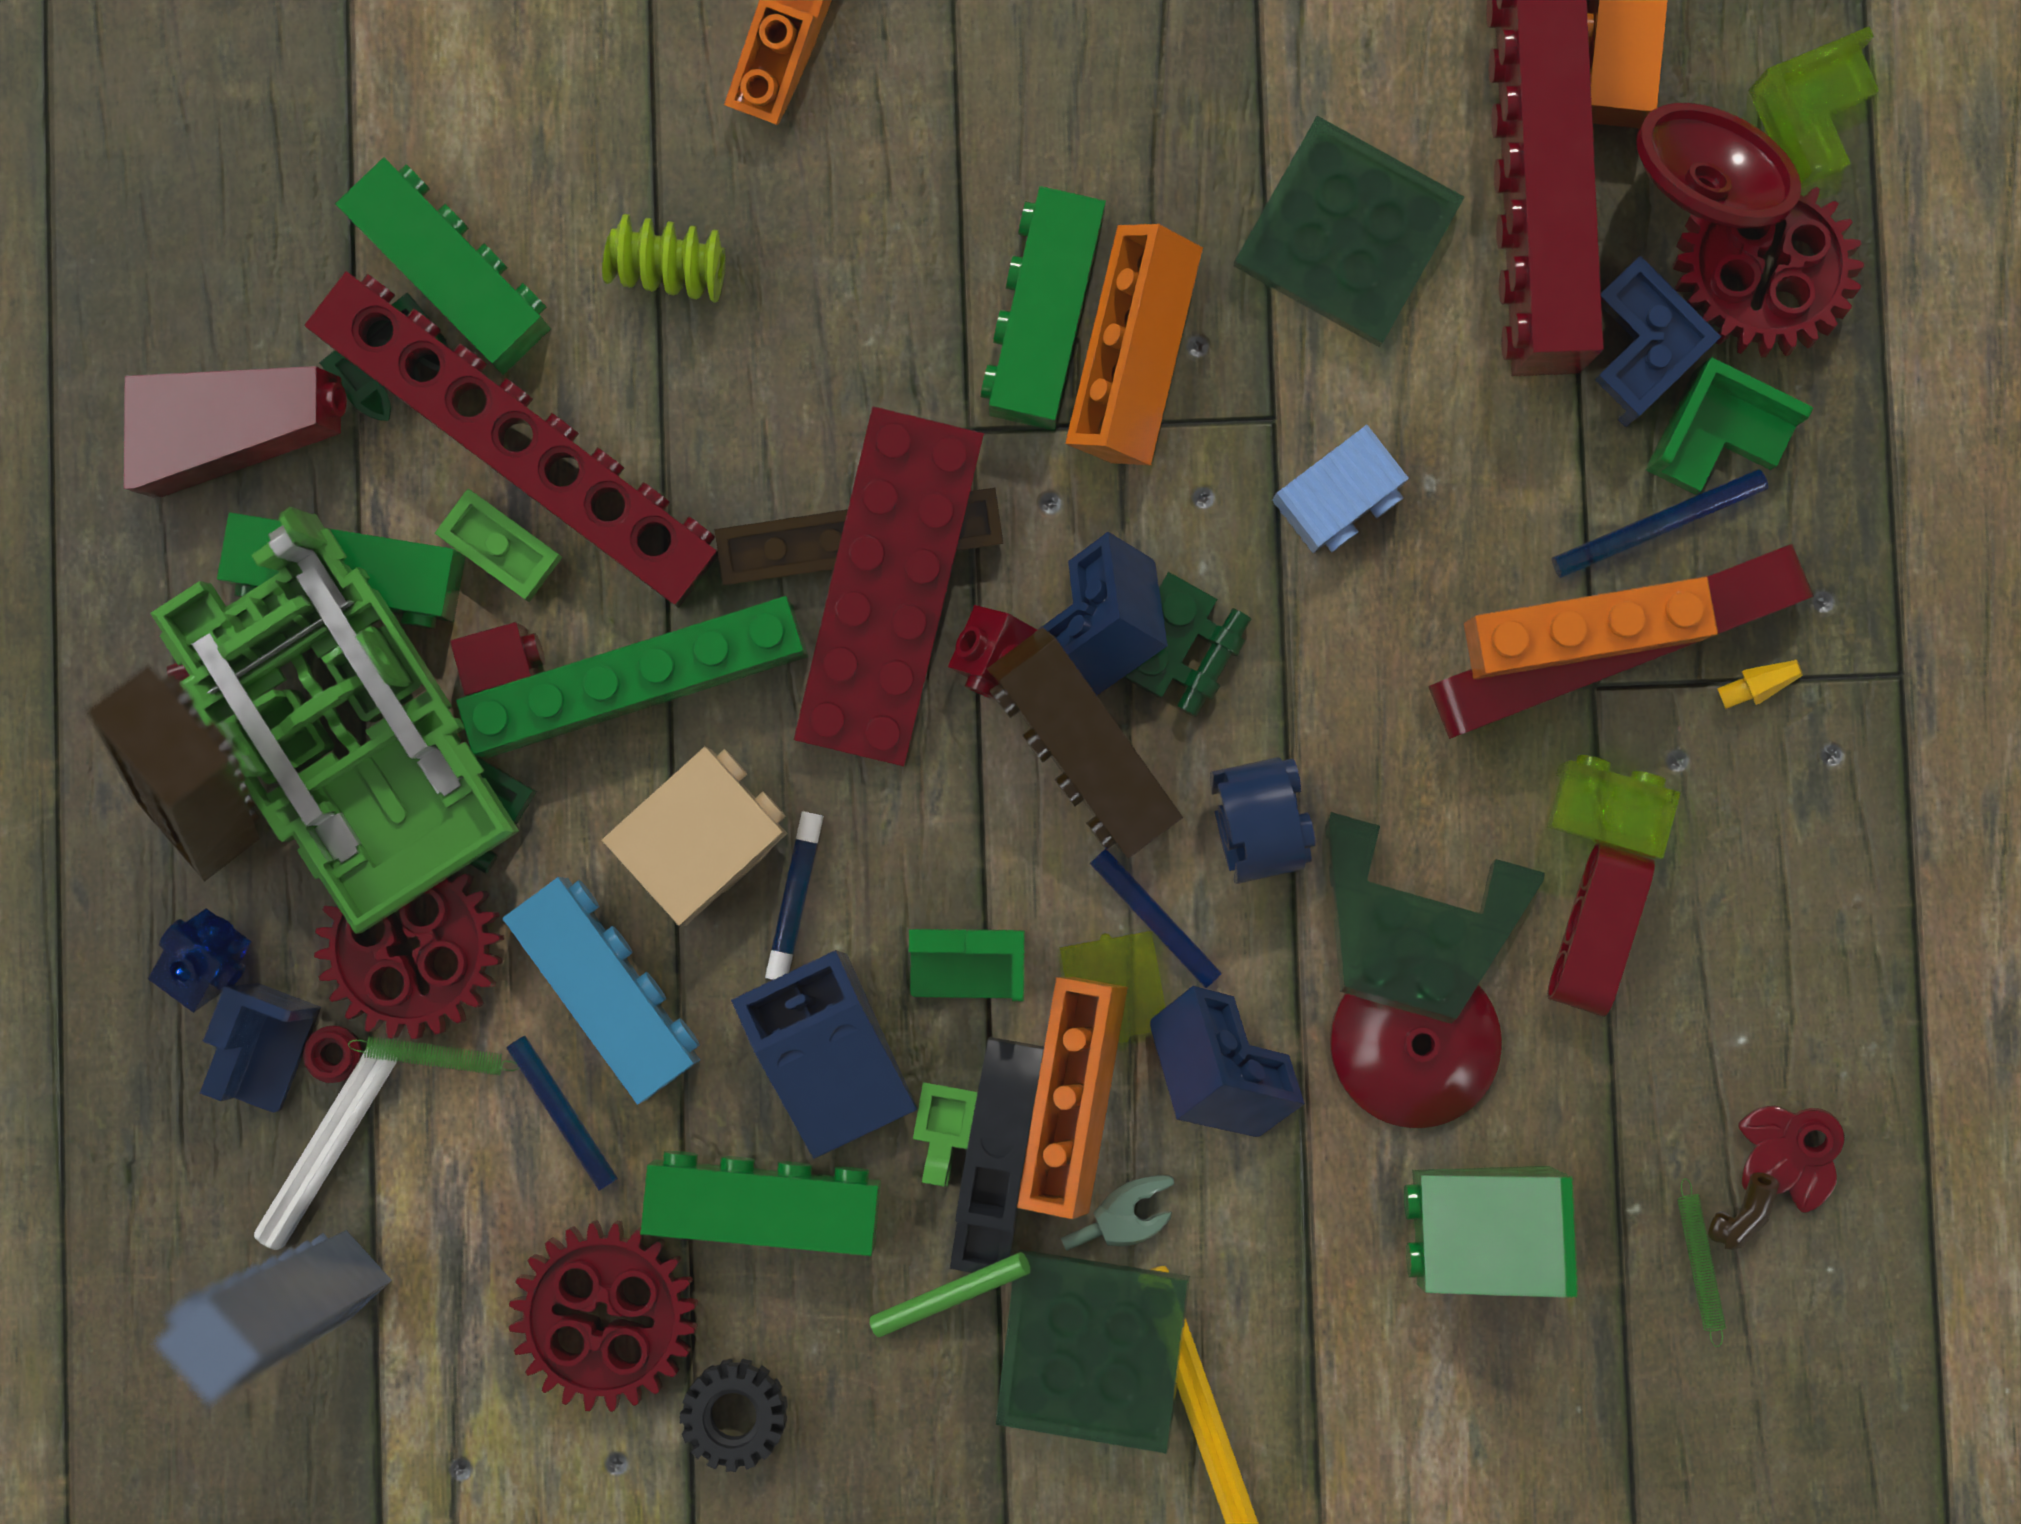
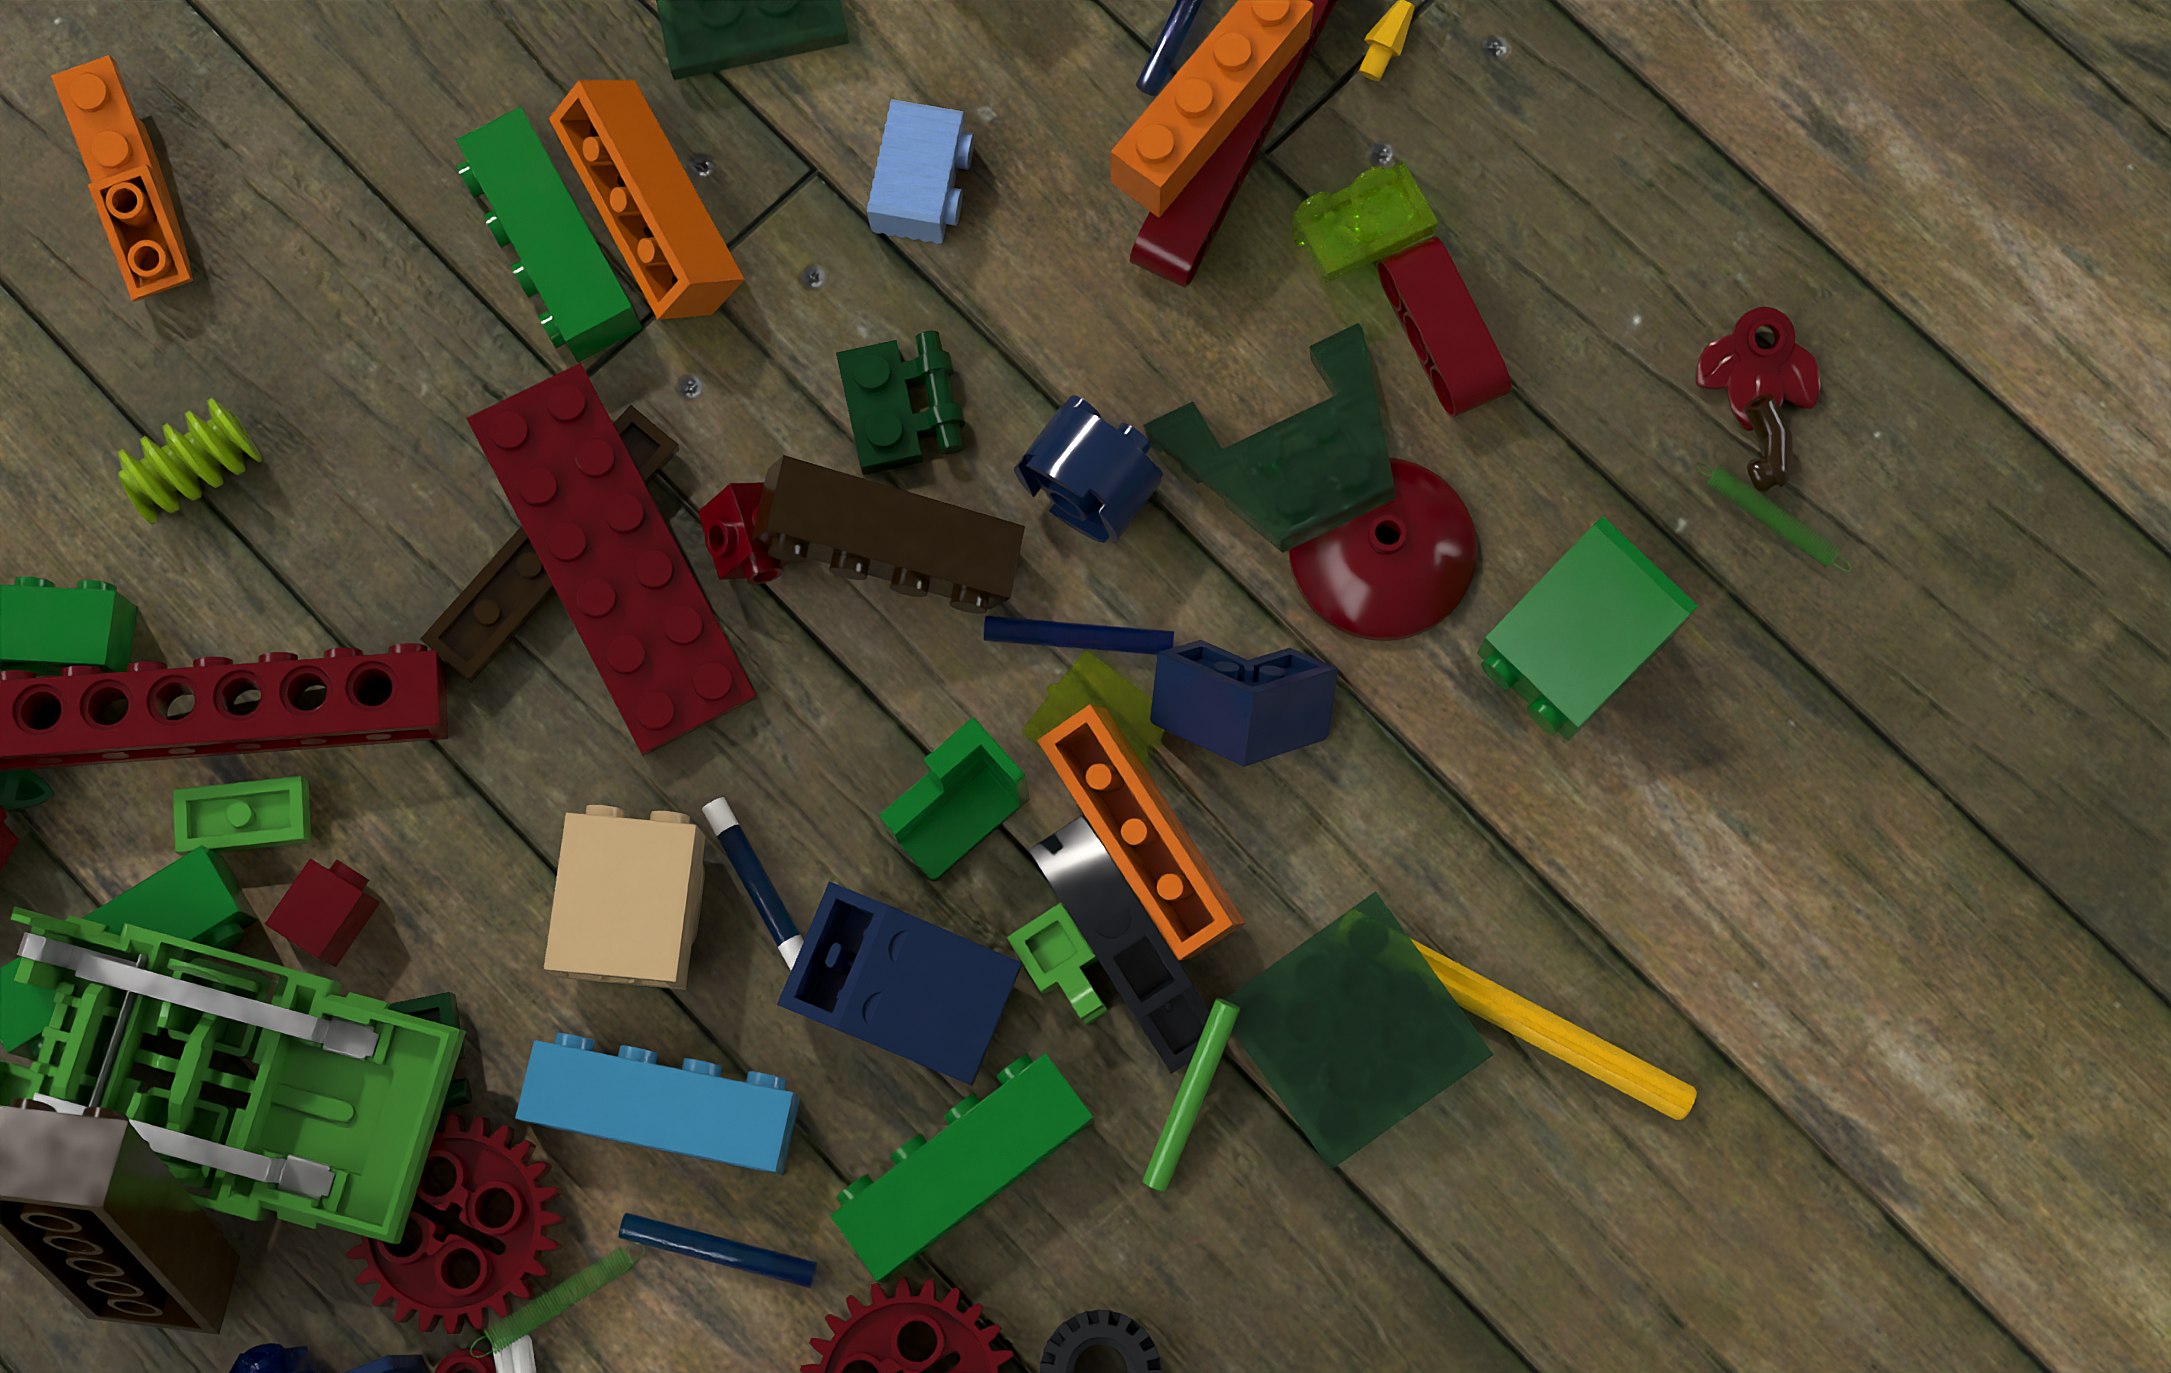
camera: 45 degrees left, 10 degrees down
green brick [456,596,809,758] -> none
dark blue panel [1038,532,1168,696] -> none
sand green hand [1061,1175,1174,1251] -> none

